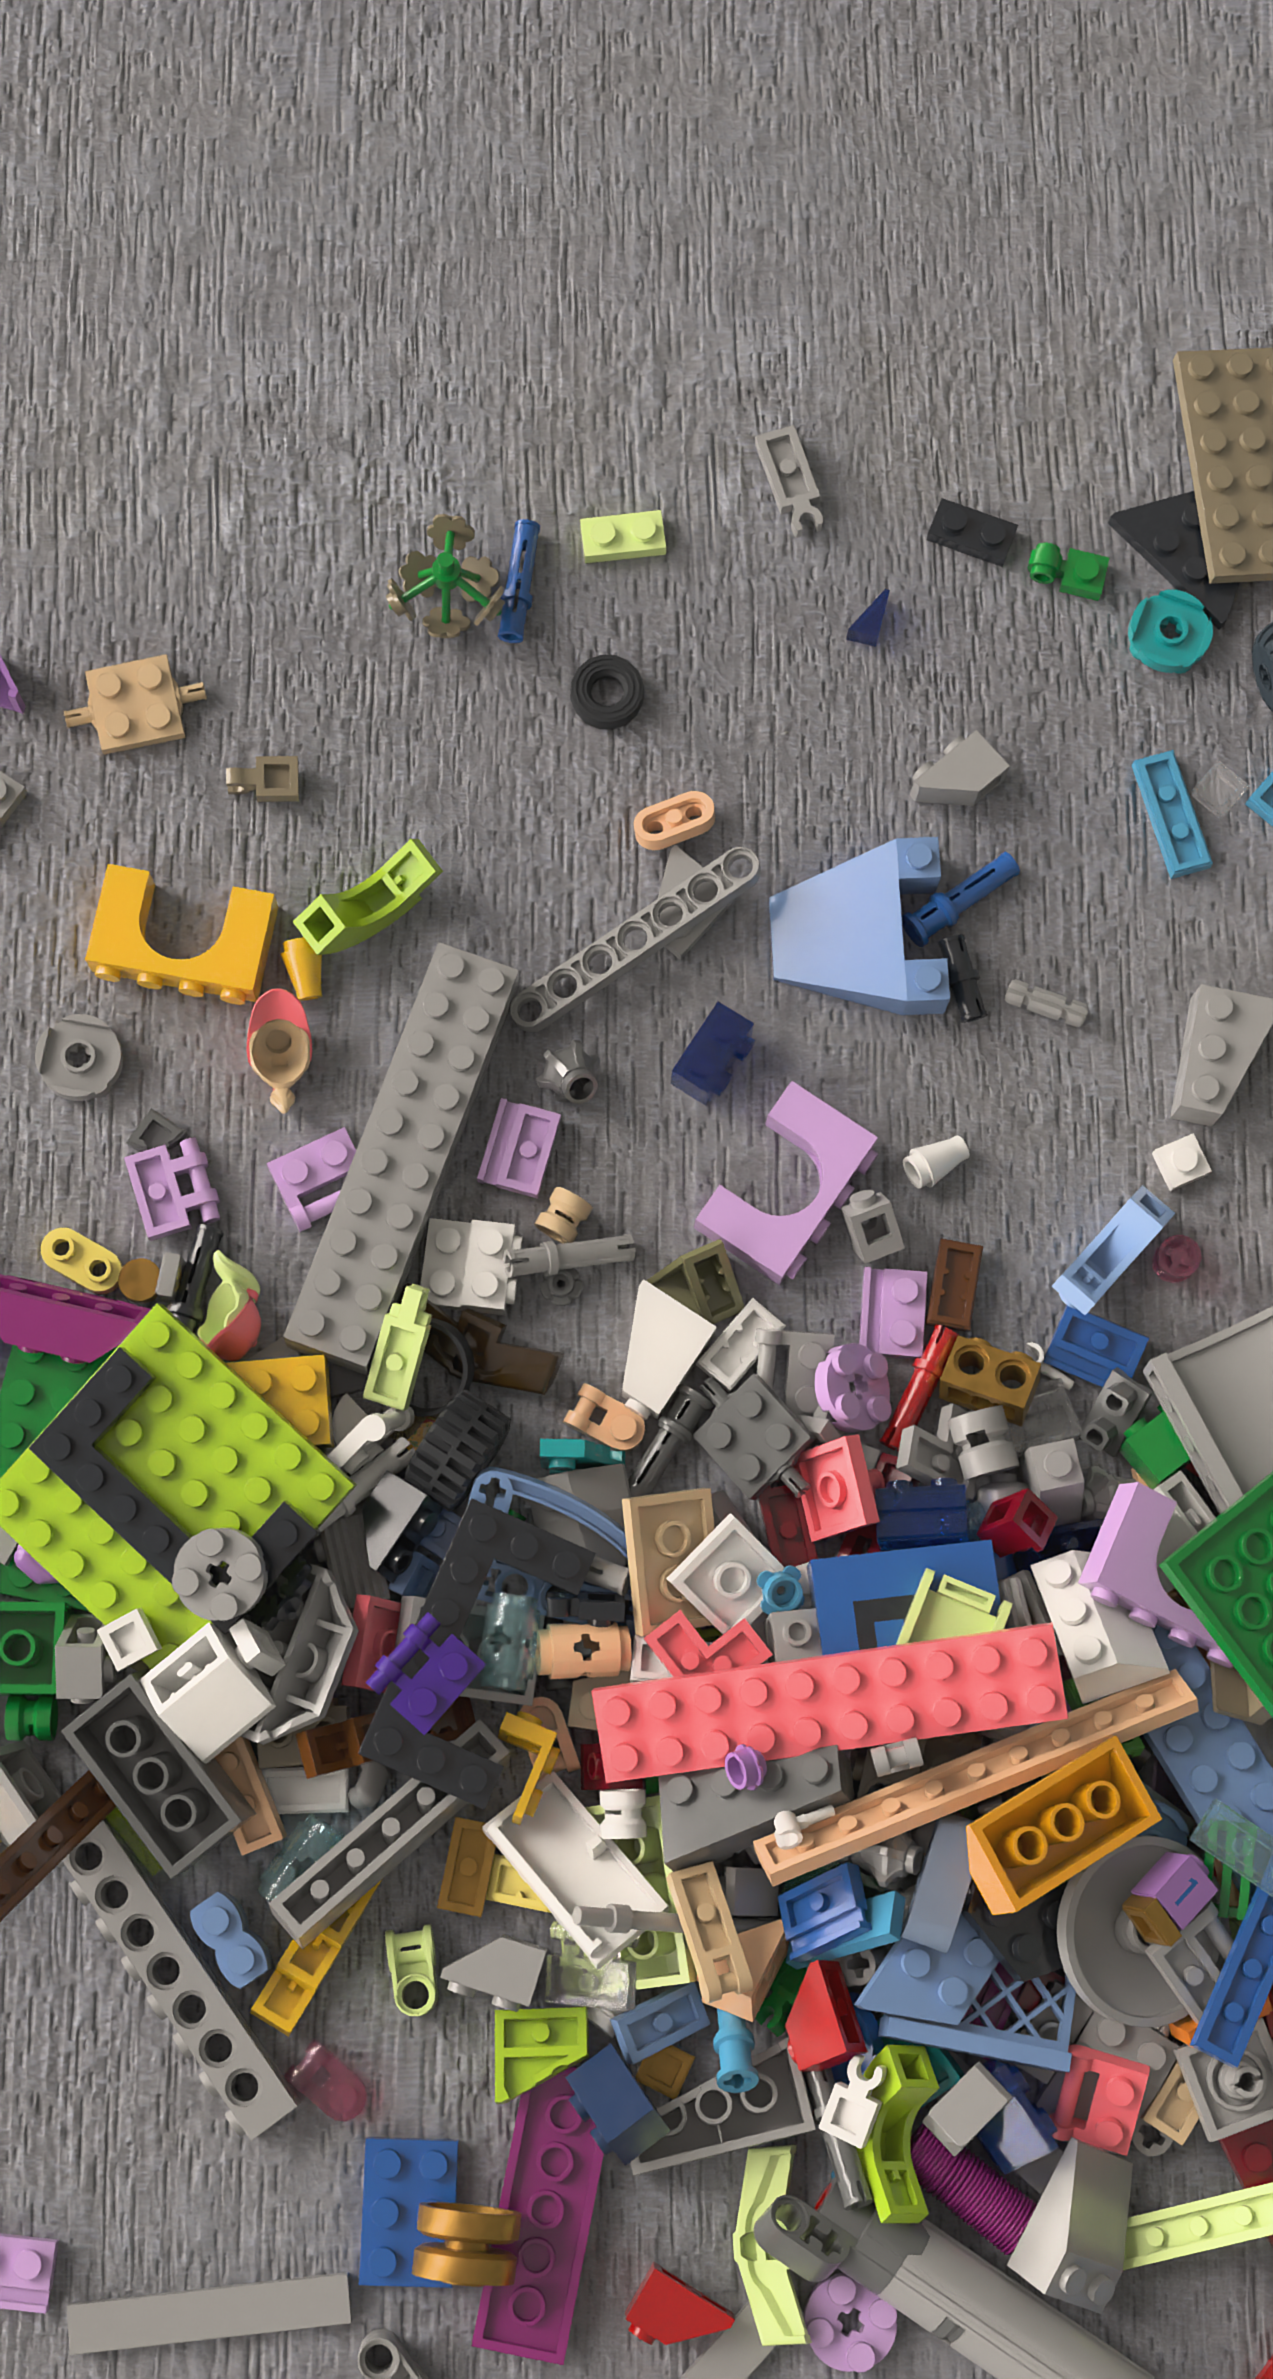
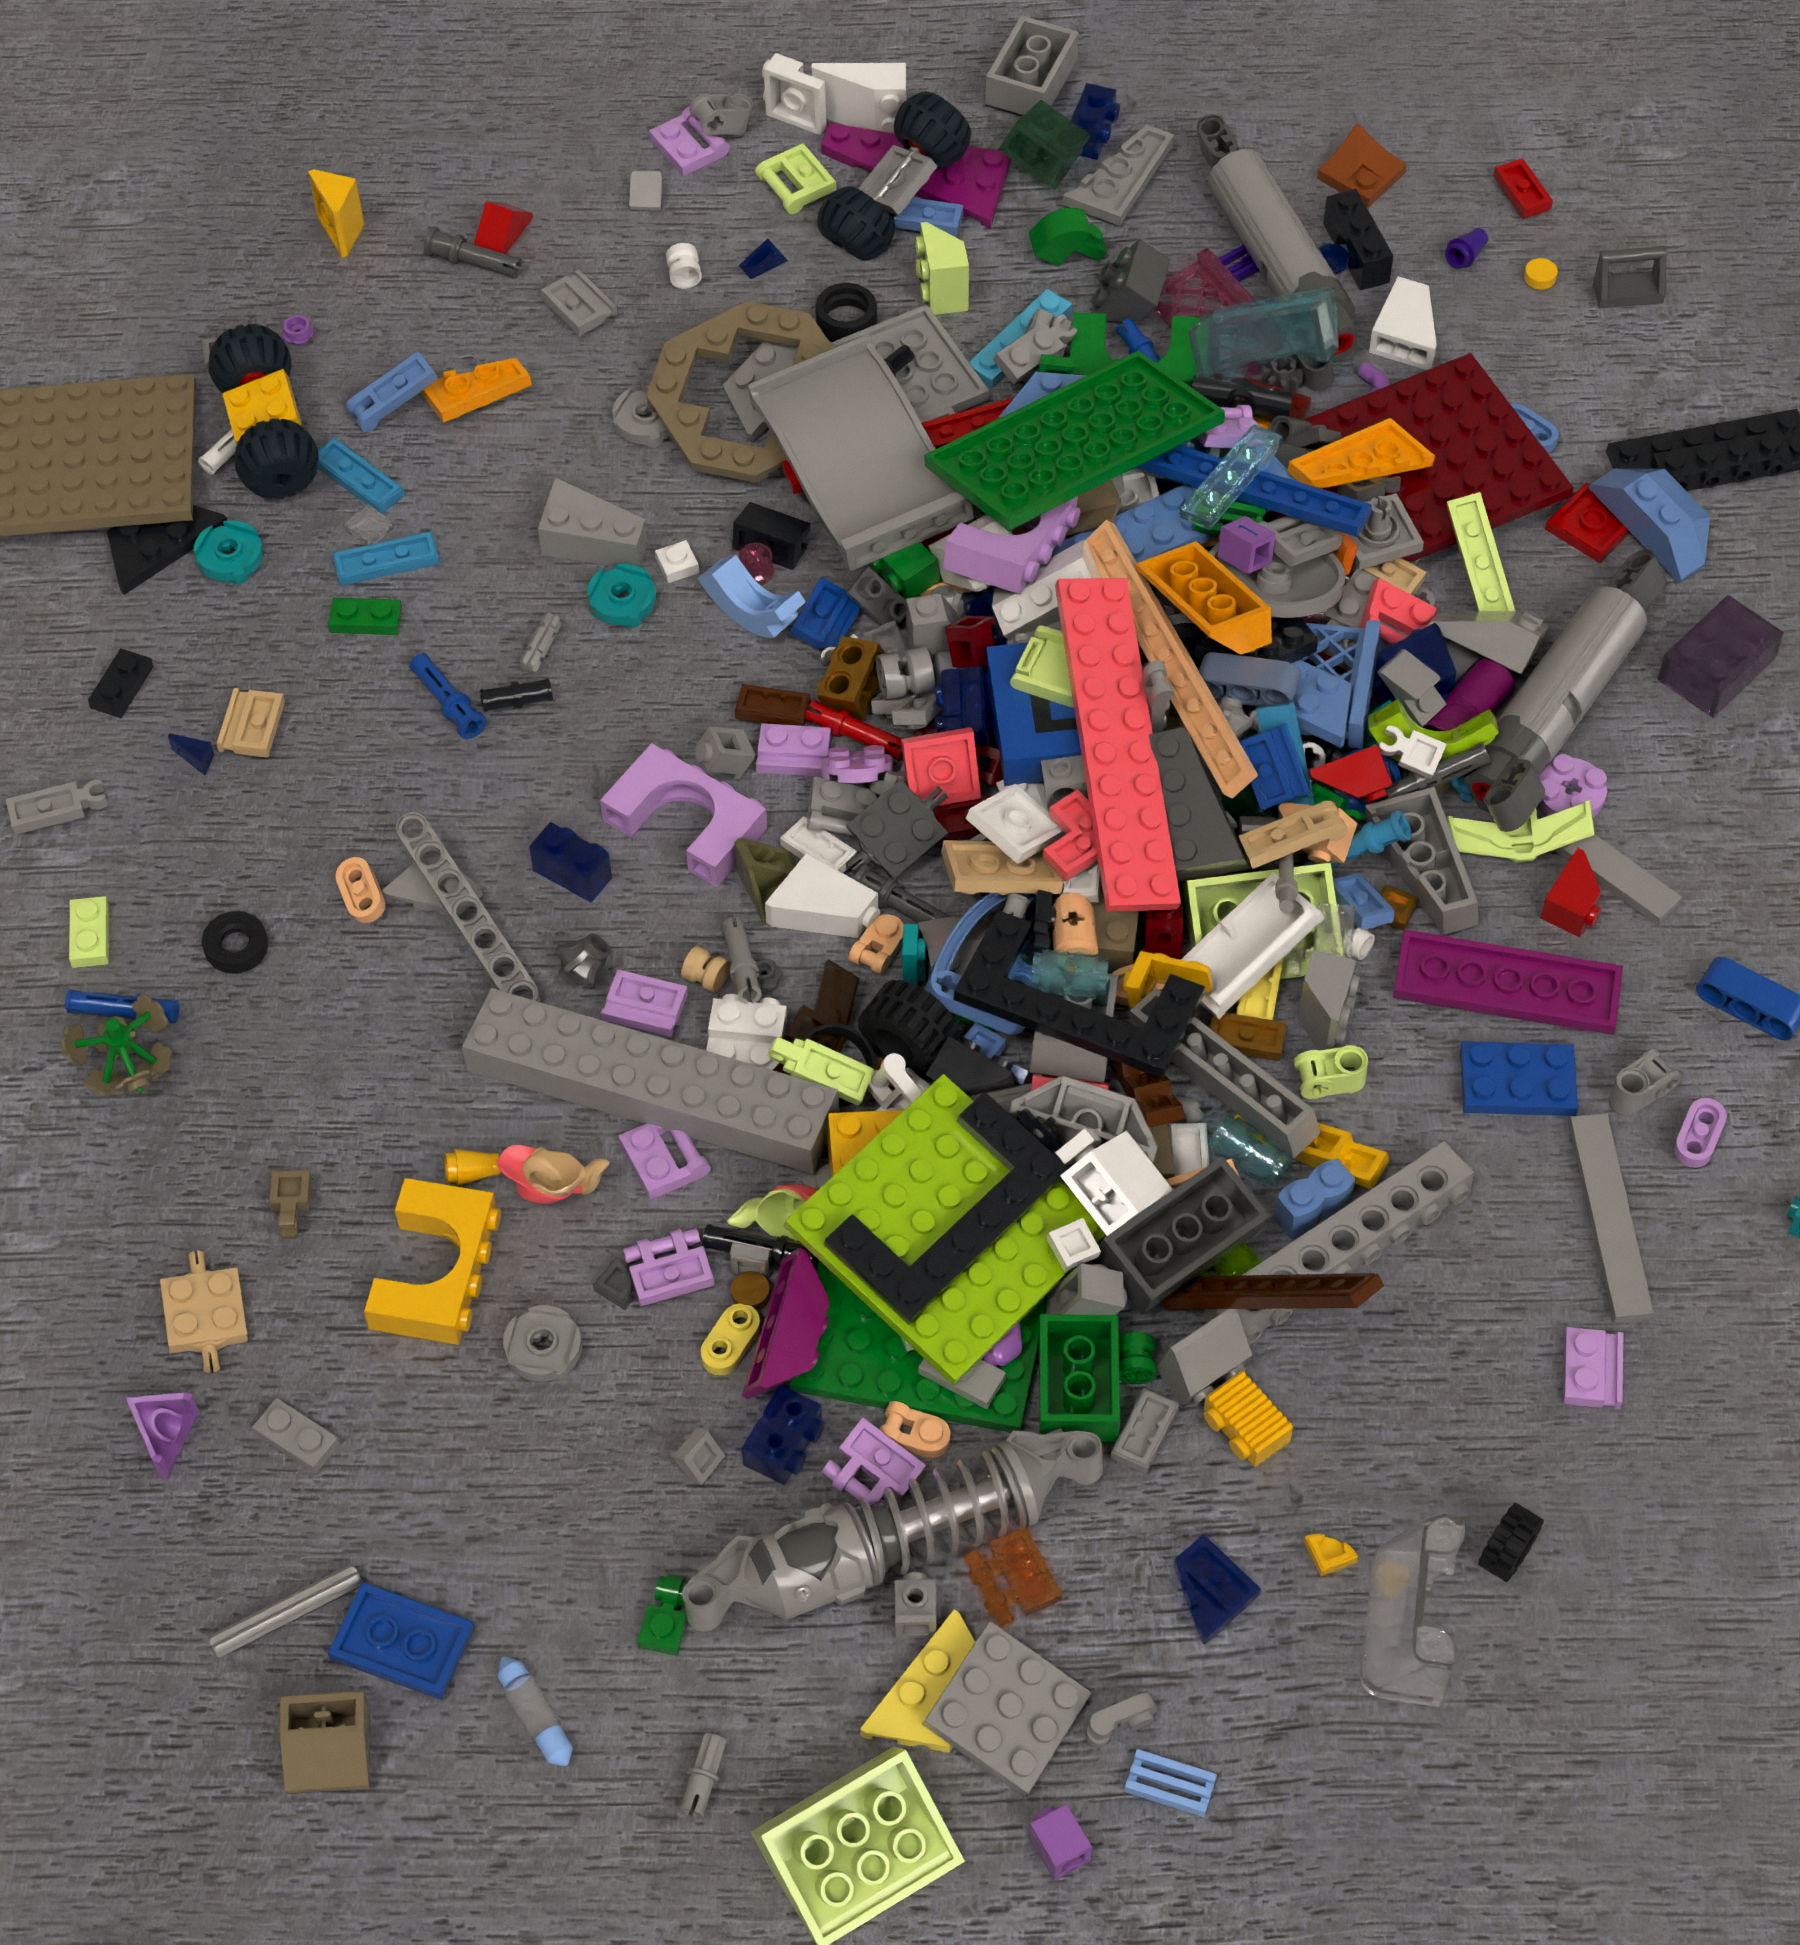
camera: 85 degrees left, 20 degrees down
light grey plate [172,1528,268,1621] -> none
clear pink plate [284,2039,368,2122] -> none
lime arch [293,839,443,955] -> none
dark purple plate [365,1612,486,1736] -> none
pearl gold wheel [412,2202,522,2287] -> none
lime wing [495,2007,589,2105] -> none
dark blue brick [565,2043,671,2166] -> none
white wheel [600,1789,647,1839] -> none
medium lavender plate [725,1744,767,1790] -> none
dark azure plate [757,1565,804,1615] -> none
wedge [769,837,950,1015] -> none
white hand [774,1804,835,1850] -> none
white cone [903,1135,970,1188] -> none
light grey slope [910,730,1010,806] -> none
green plate [1027,542,1110,601] -> none
pearl gold tile [1122,1894,1182,1947] -> none
none -> tan plate [216,688,285,758]
none -> green plate [328,597,402,635]
none -> teal plate [587,563,657,628]
none -> black hinge [732,502,811,570]

